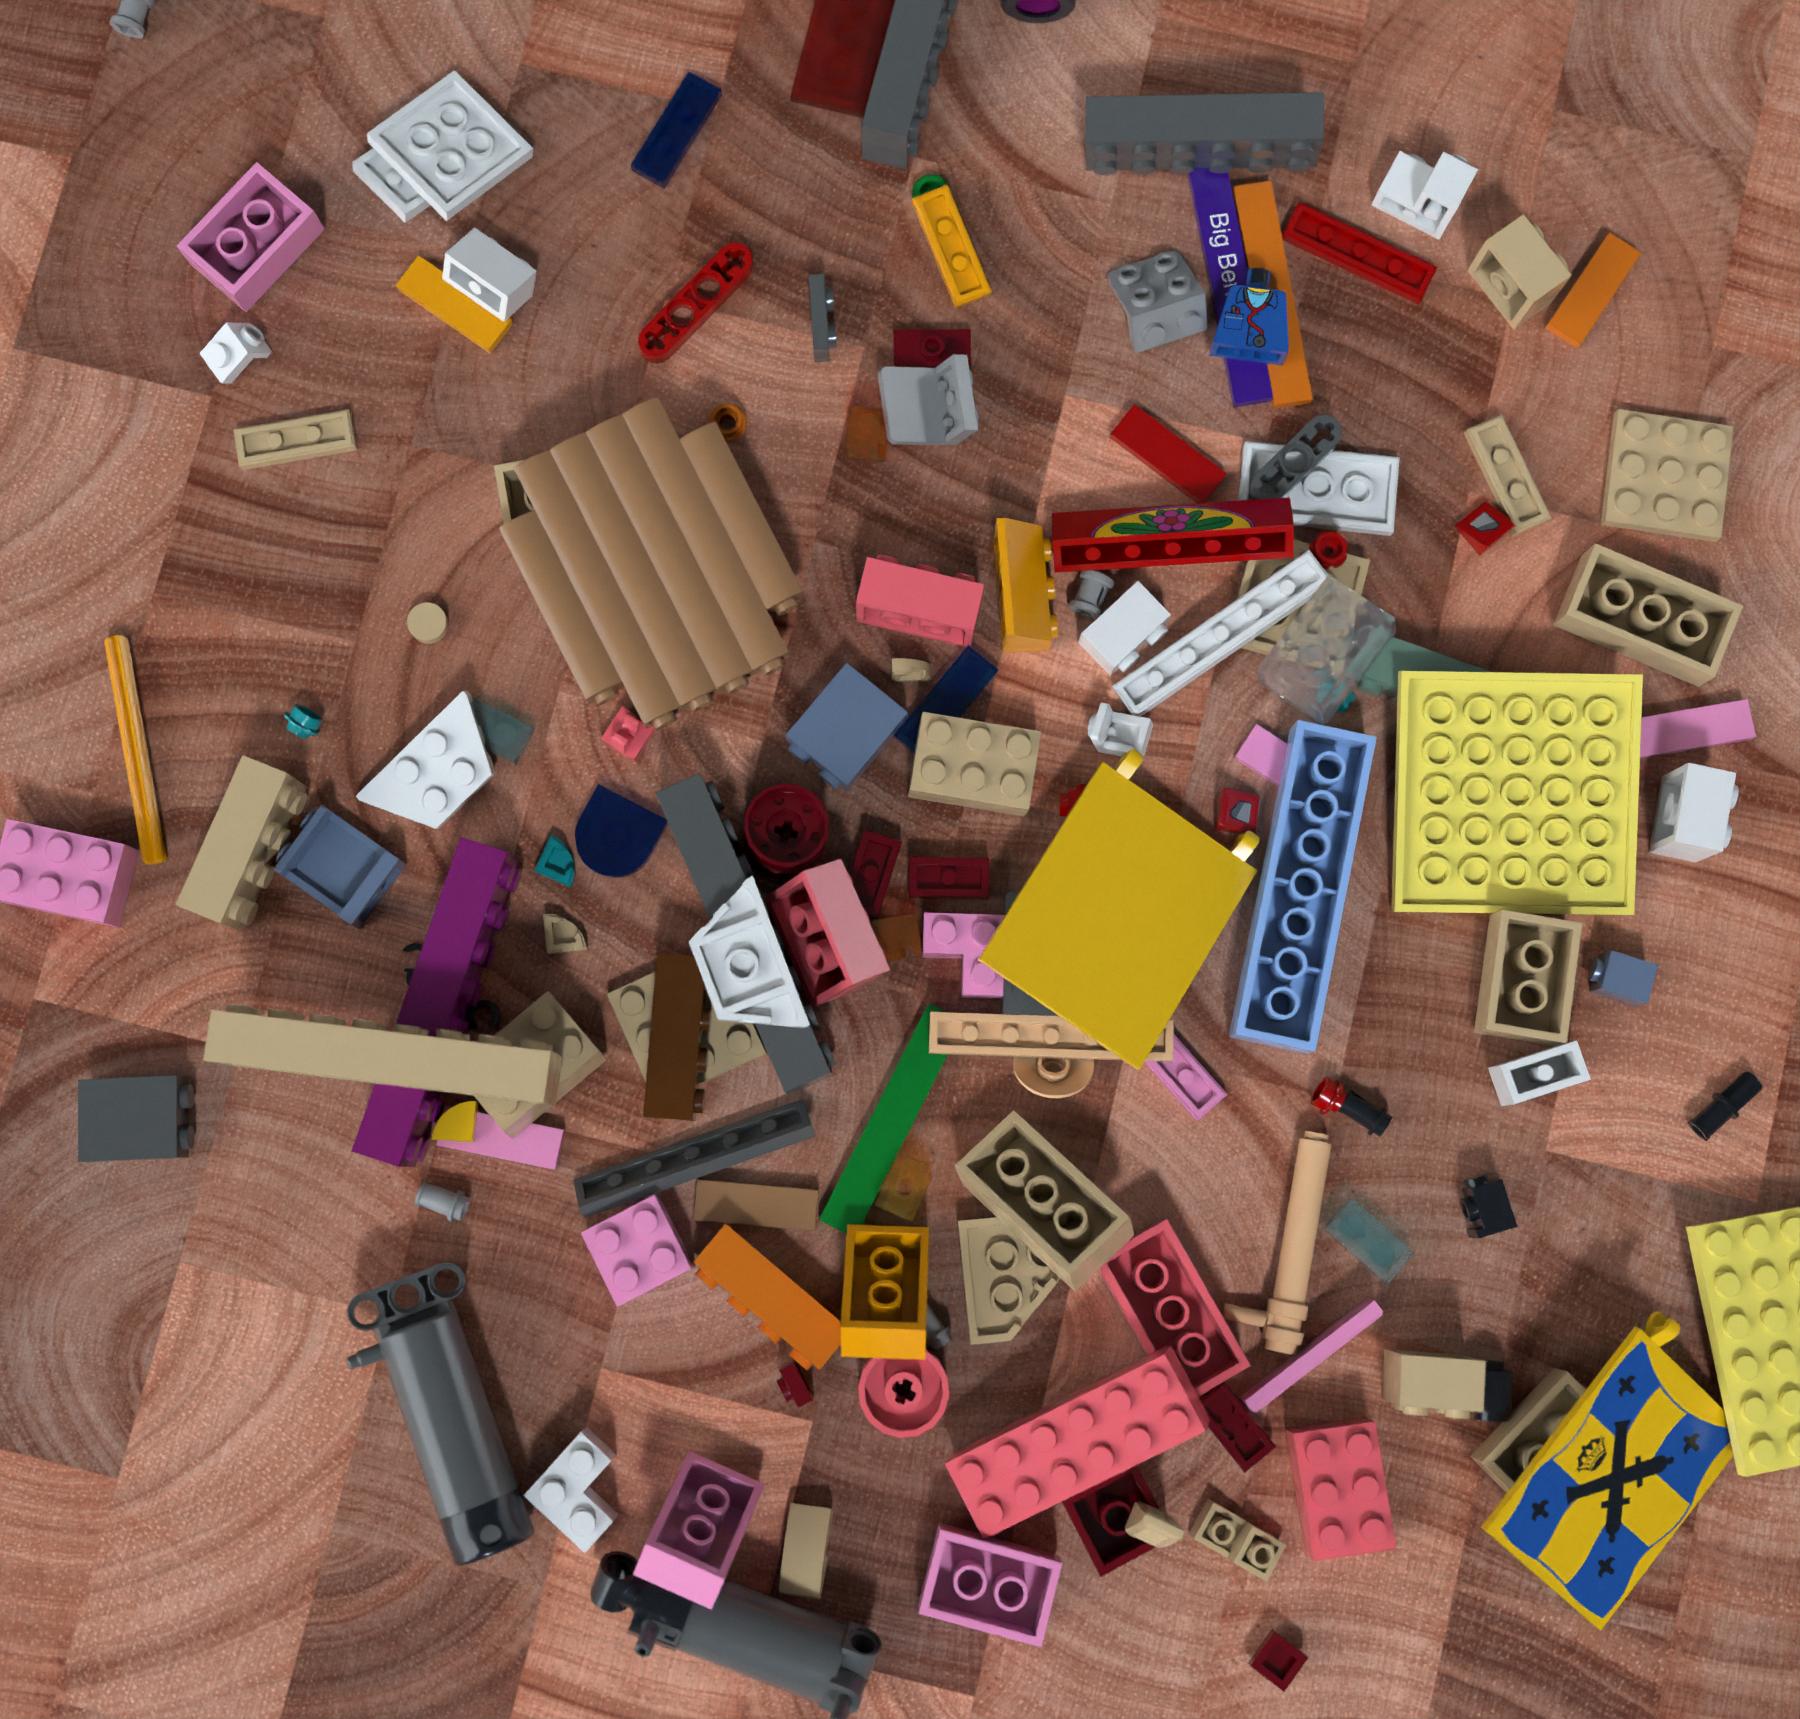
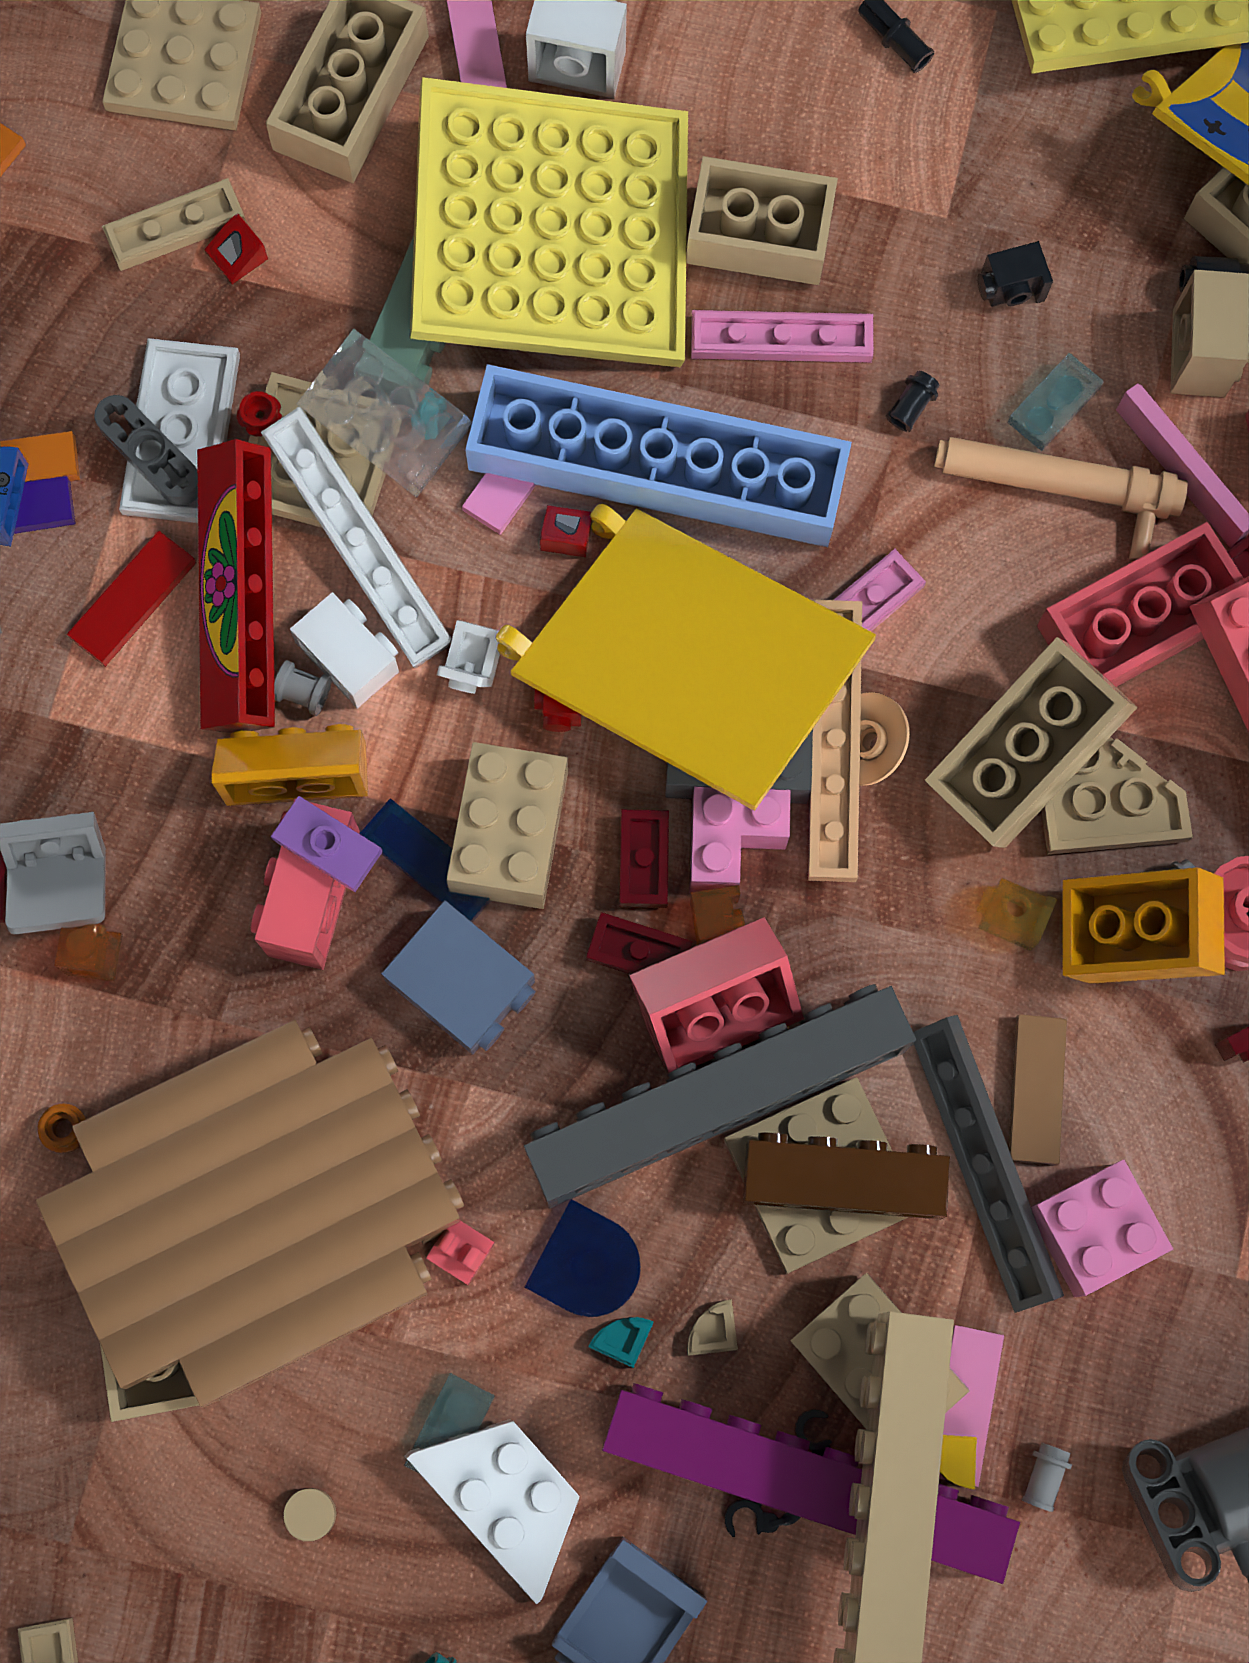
camera: 90 degrees left, 5 degrees down
white wing [689,876,810,1028] -> none
orange brick [693,1223,841,1371] -> none
dark red wheel [744,783,829,879] -> none
green tile [819,1003,948,1234] -> none
tan tile [892,658,931,682] -> none
red plate [1310,1076,1347,1115] -> none
white brick [1488,1041,1591,1106] -> none
sand blue brick [1588,950,1658,1006] -> none
none -> medium lavender plate [271,796,383,892]
none -> bright pink tile [691,310,873,363]

